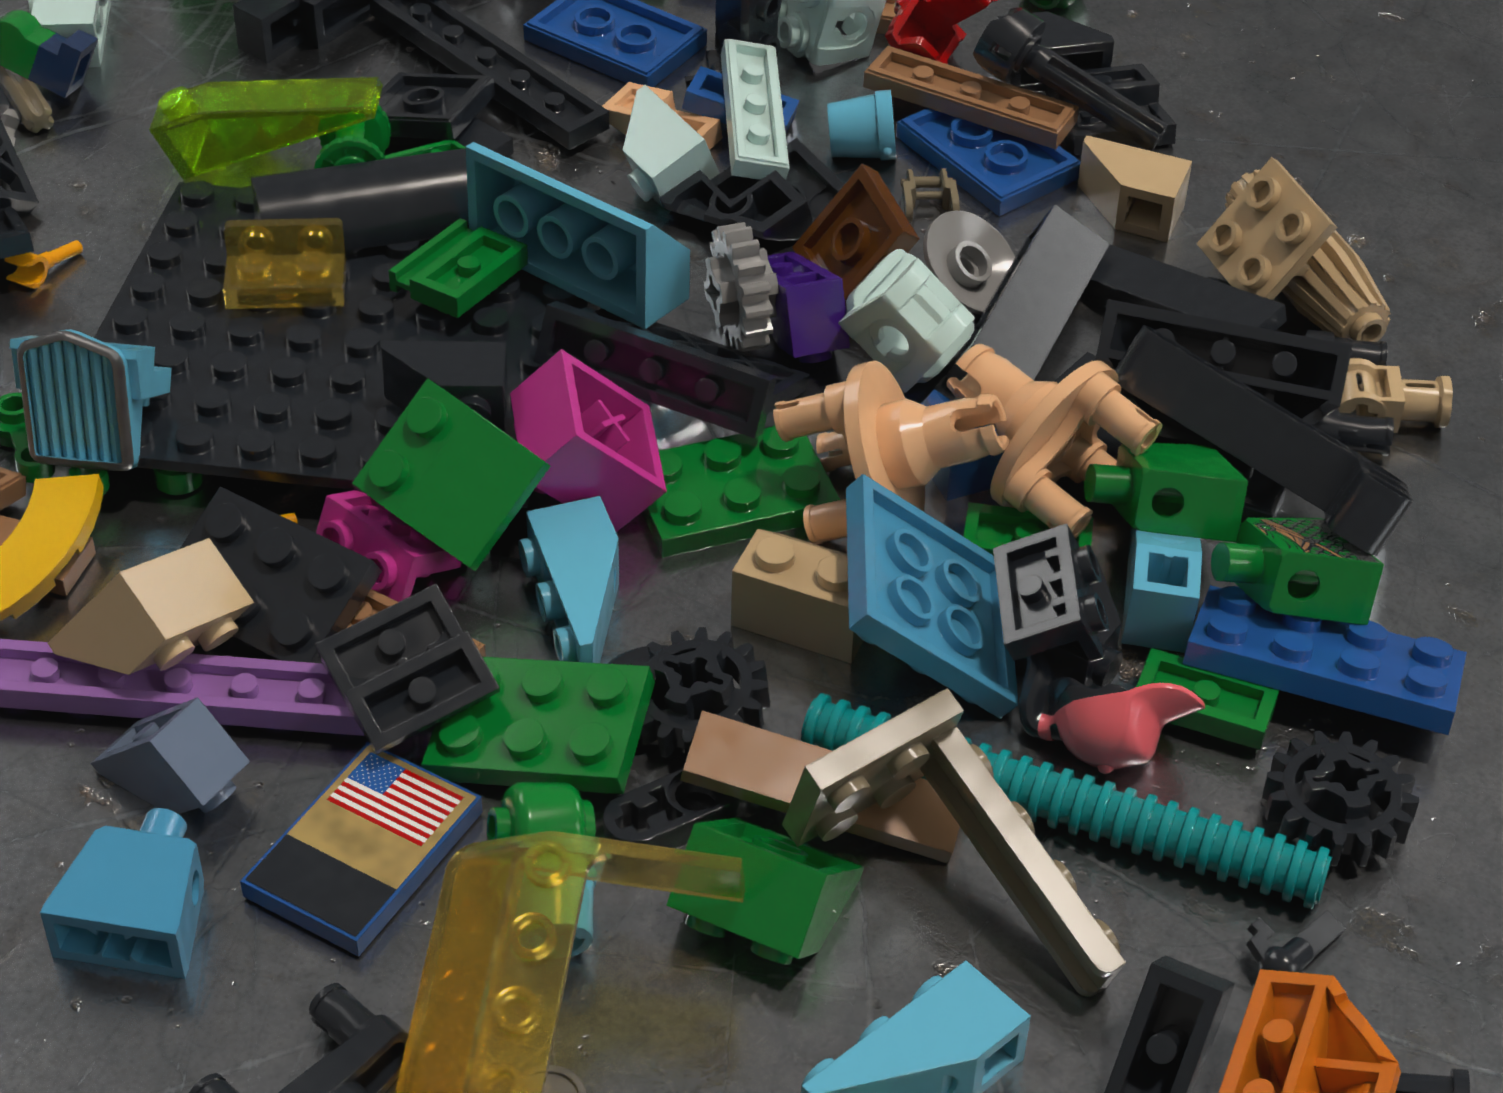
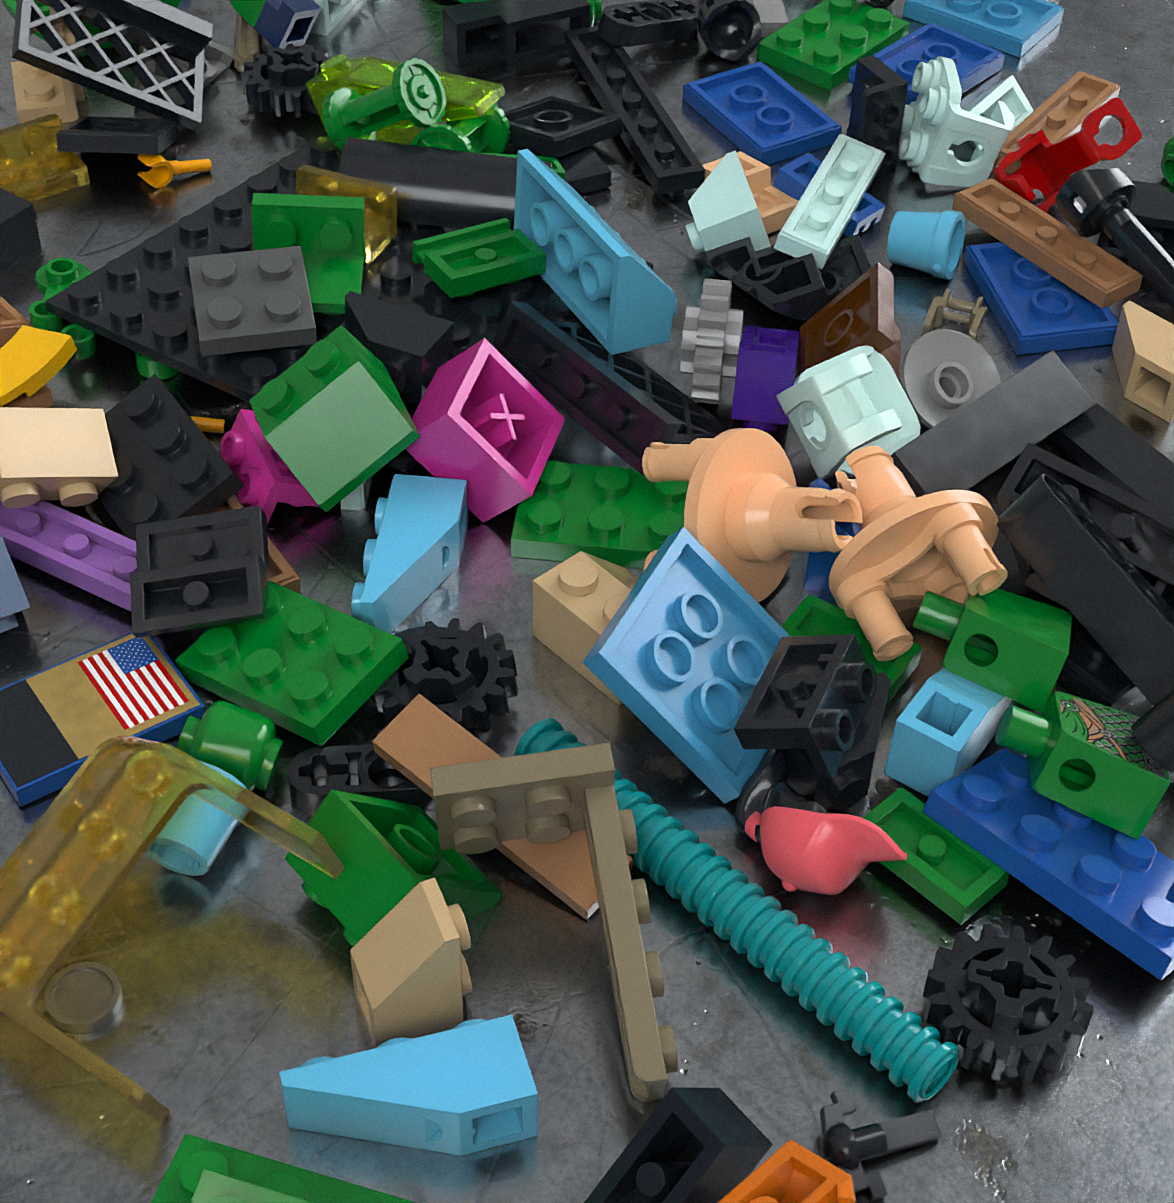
camera: 25 degrees right, 0 degrees up
medium azure piece [9,329,172,471] -> none
none -> dark grey plate [188,246,317,357]
none -> black gear [241,44,346,117]
none -> green bracket [251,193,365,316]
none -> green hose [322,58,446,151]
none -> tan slope [350,878,472,1048]

